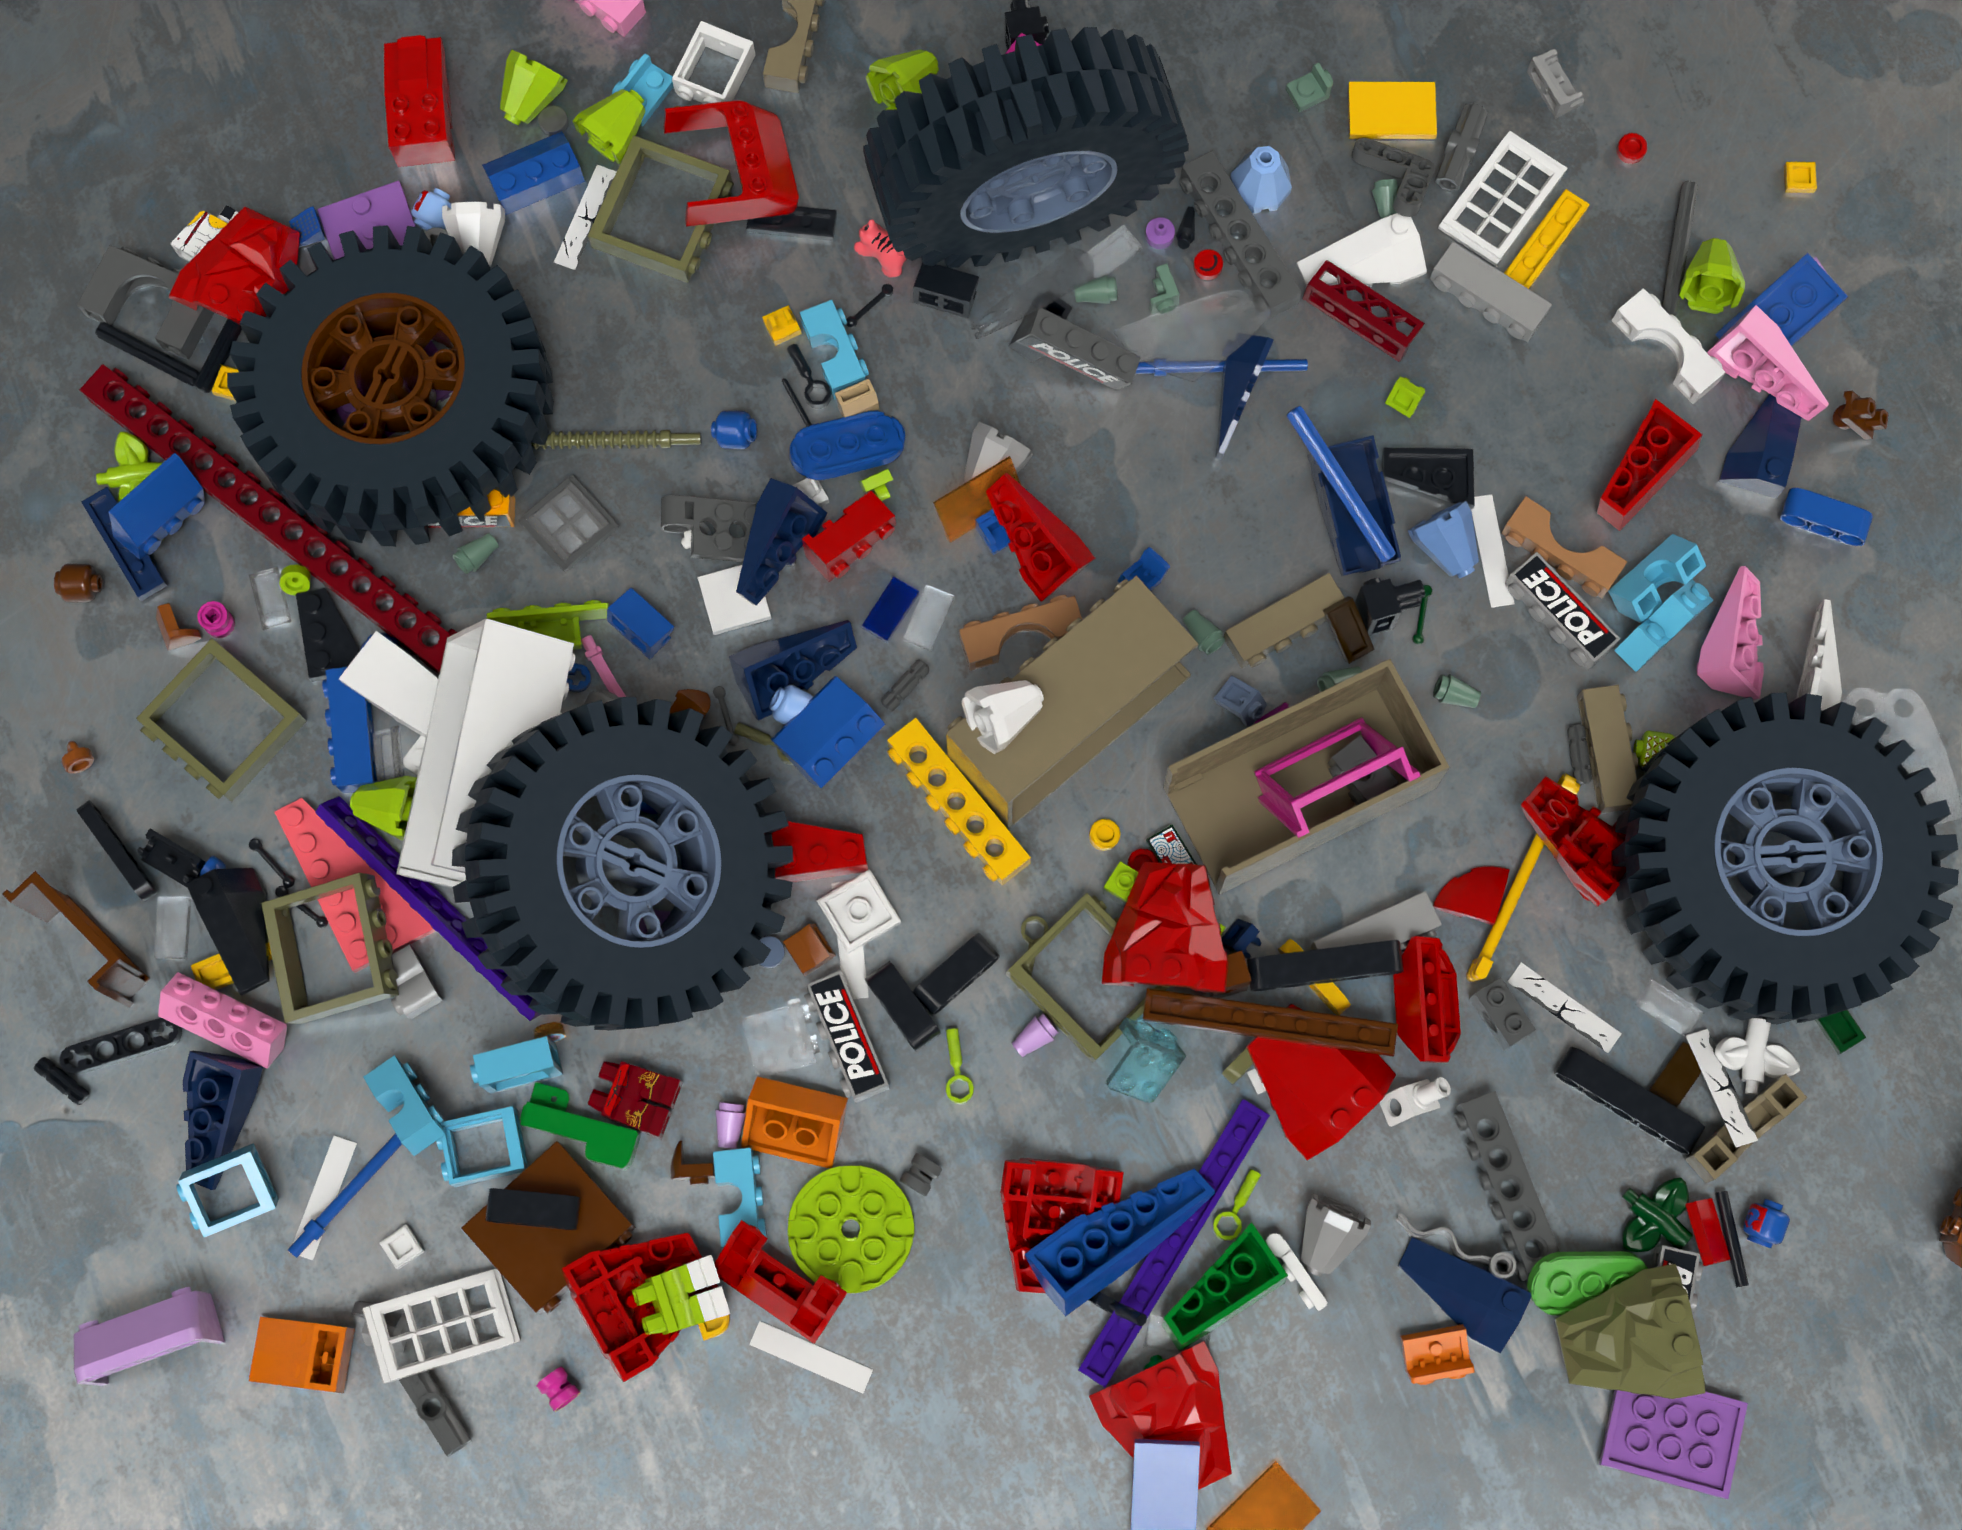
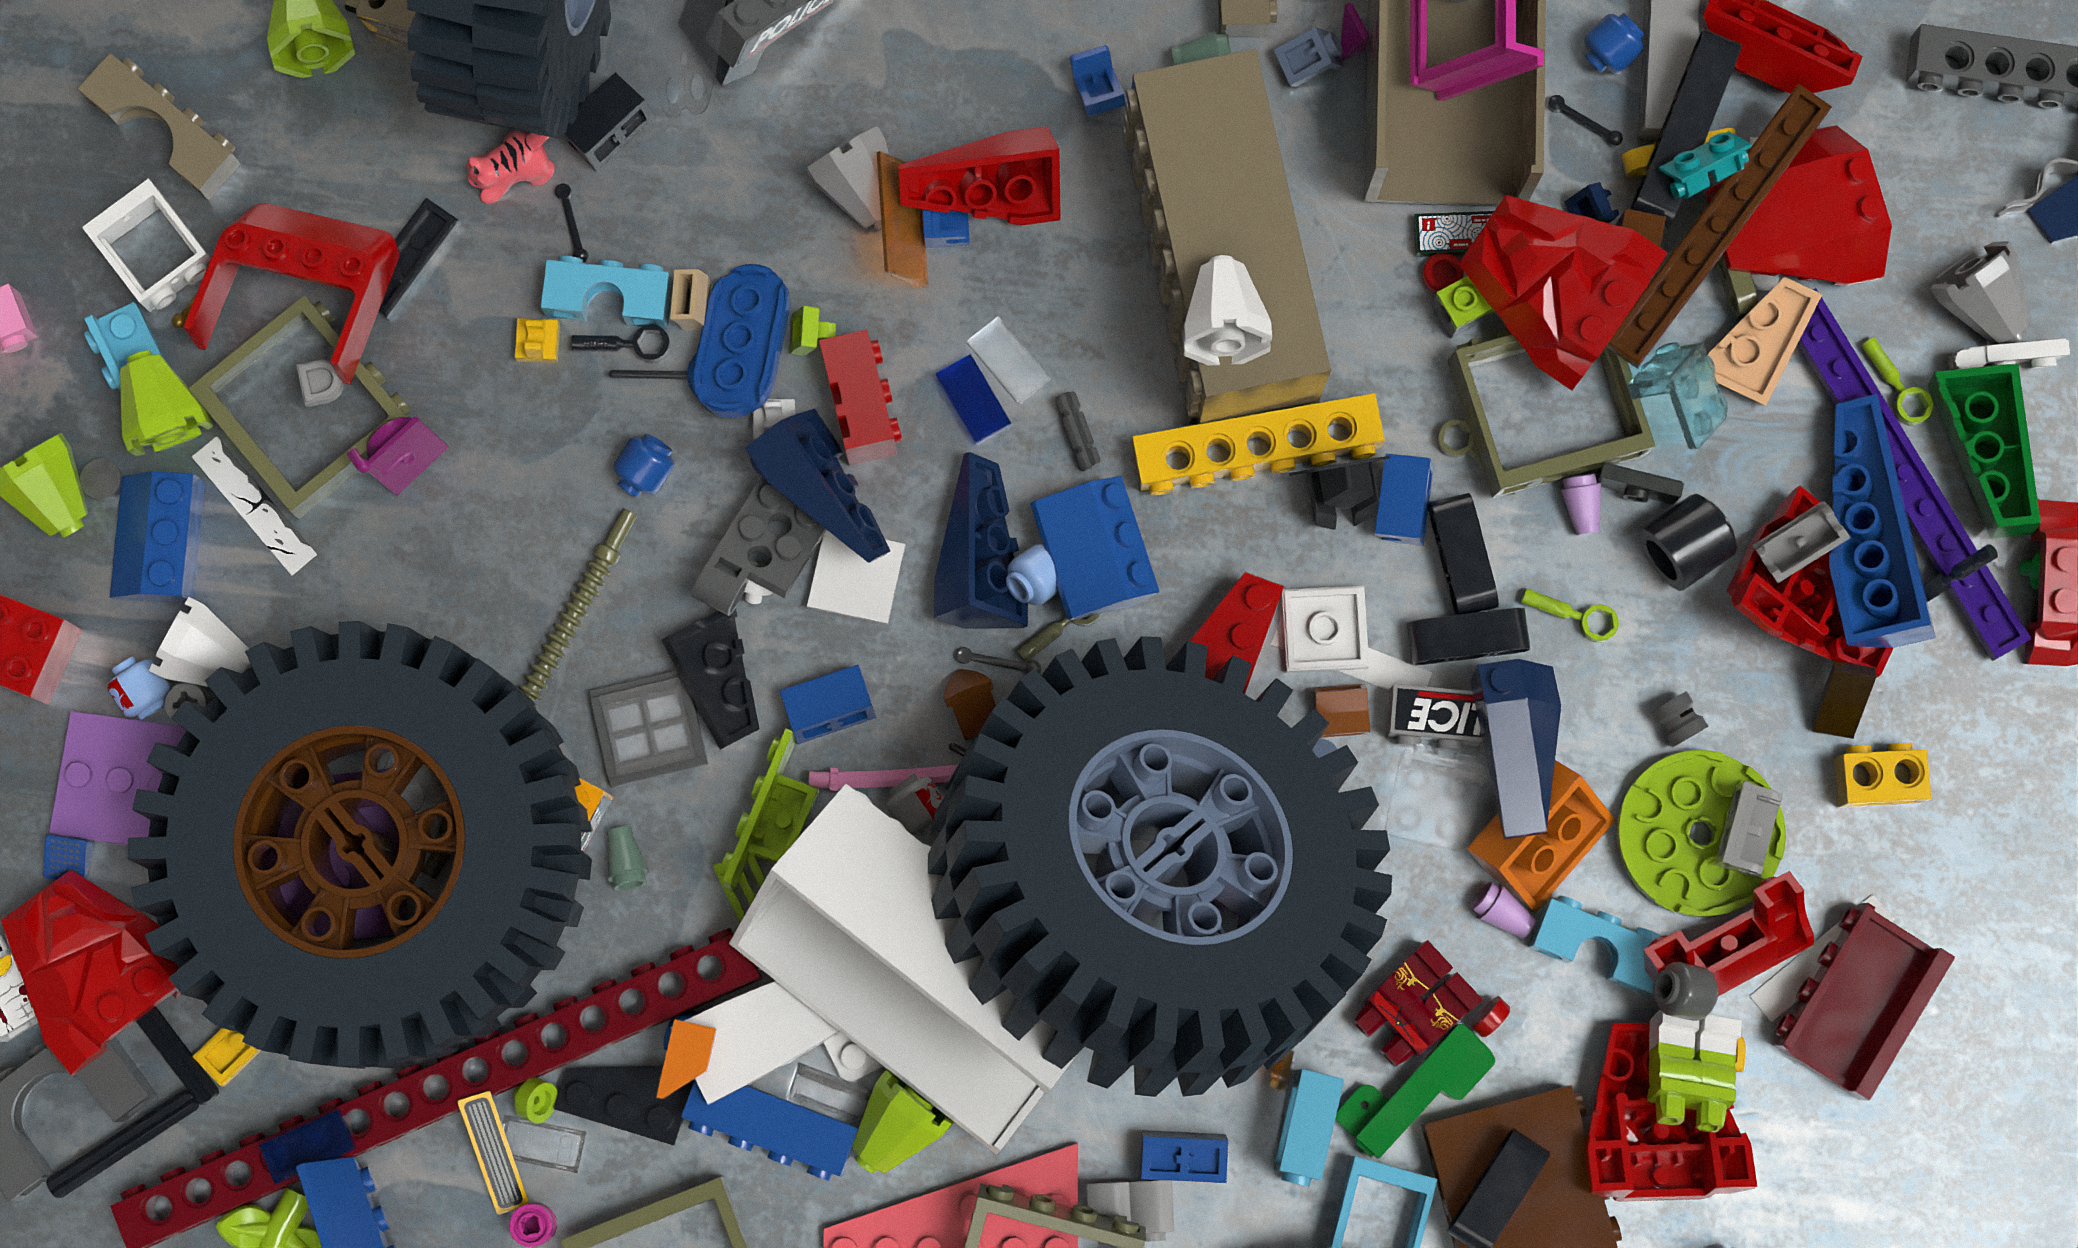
camera: 65 degrees left, 5 degrees up
dark purple plate [315,796,541,1021] -> none
reddish brown plate [670,1141,715,1185] -> none
medium nougat arch [959,595,1083,671] -> none
yellow tile [1089,819,1120,851] -> none
white bracket [1379,1077,1451,1127] -> none
none -> clear blue tile [259,1109,357,1184]
none -> light grey tile [297,360,344,407]
none -> magenta hat [347,416,449,496]
none -> sticker [458,1091,529,1215]
none -> orange tile [656,1019,717,1099]
none -> black wing [661,608,760,750]
none -> blue hinge [1141,1130,1229,1183]
none -> black piece [1289,455,1390,530]
none -> blue hinge [1375,453,1434,547]
none -> dark blue wedge [1470,659,1561,840]
none -> red tile [1470,996,1510,1037]
none -> black hinge [1548,95,1623,146]
none -> blue head [1584,13,1645,73]
none -> pearl dark grey plate [1596,463,1684,505]
none -> black piece [1638,494,1738,591]
none -> dark grey head [1653,962,1718,1021]
none -> teal hinge [1659,131,1752,199]
none -> light nougat wing [1691,277,1822,406]
none -> light grey hinge [1714,781,1783,878]
none -> light grey hinge [1752,501,1850,583]
none -> dark red panel [1773,902,1955,1101]
none -> dark brown tile [1812,661,1876,739]
none -> yellow brick [1834,743,1932,808]

